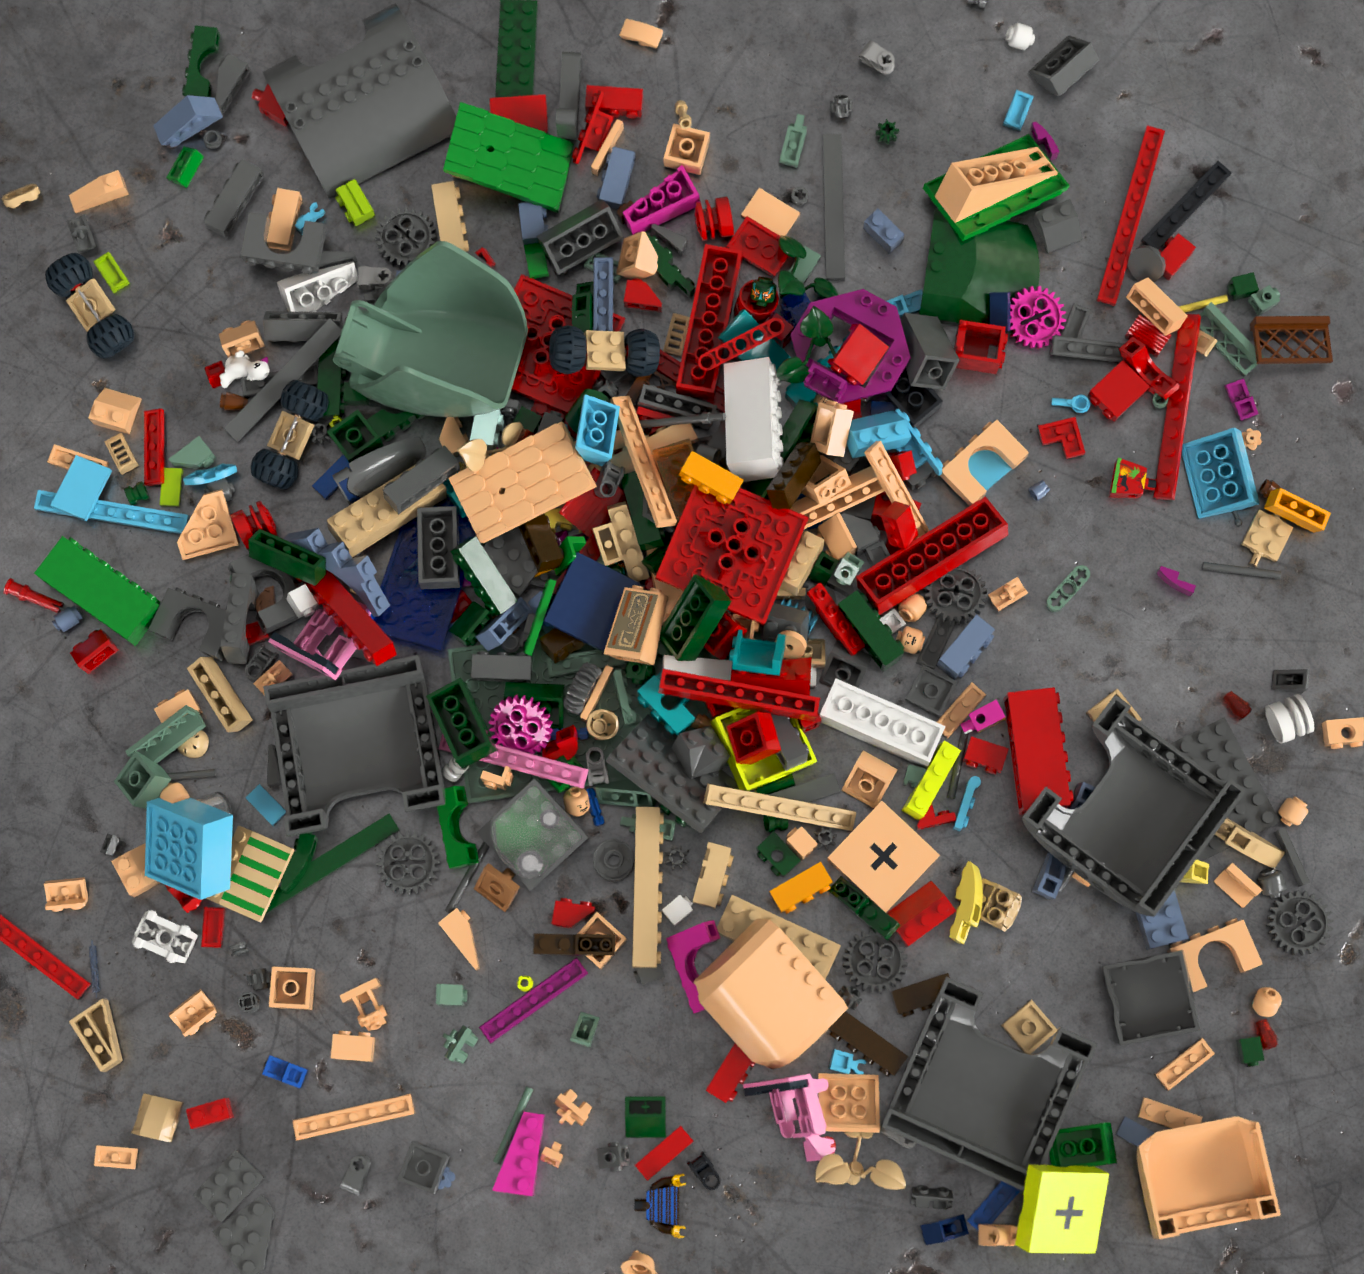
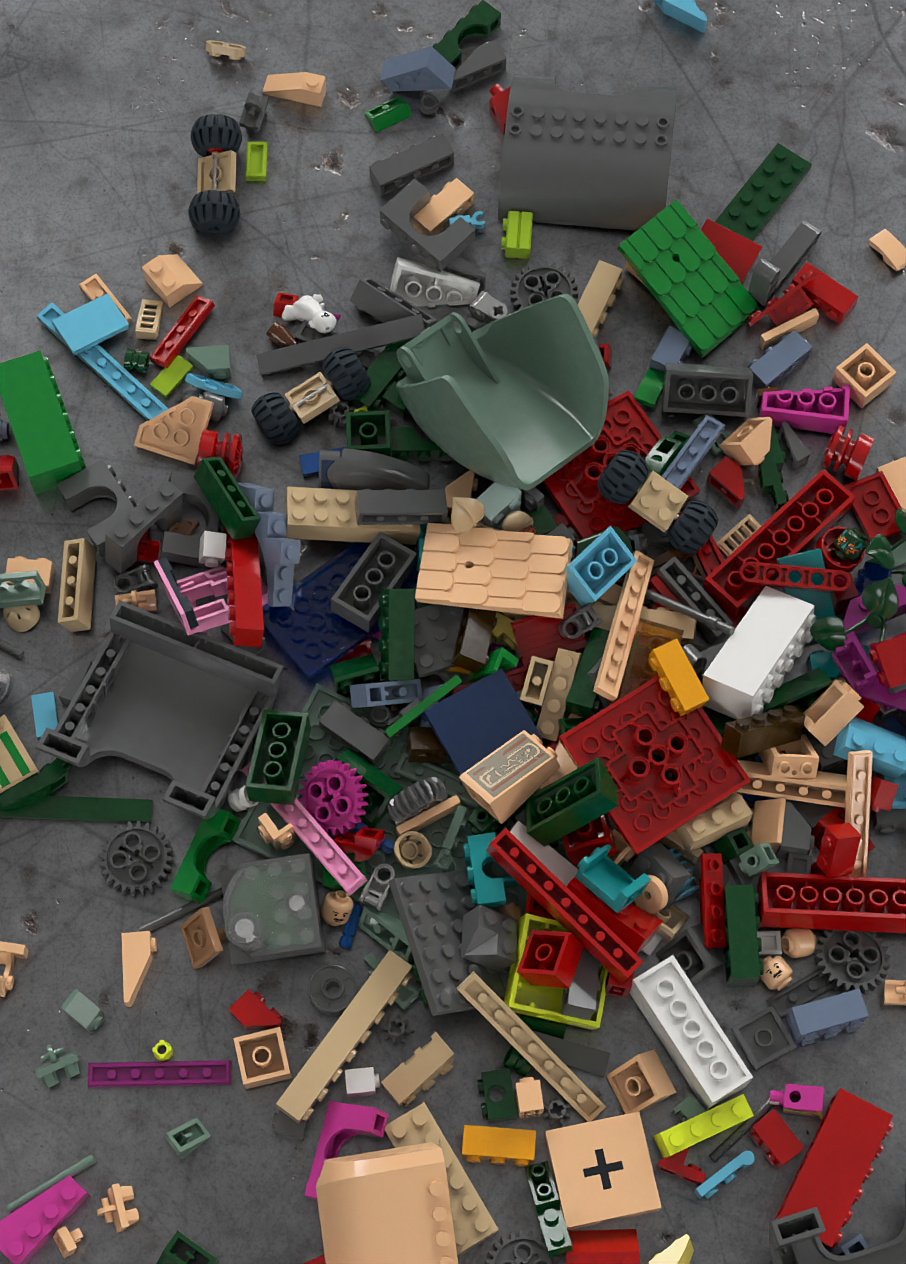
camera: 30 degrees right, 10 degrees down
light nougat slope [219,320,265,358] -> none
dark brown slope [533,934,615,956] -> none
tan bar [675,100,691,129] -> none
light nougat tile [937,682,986,739] -> none

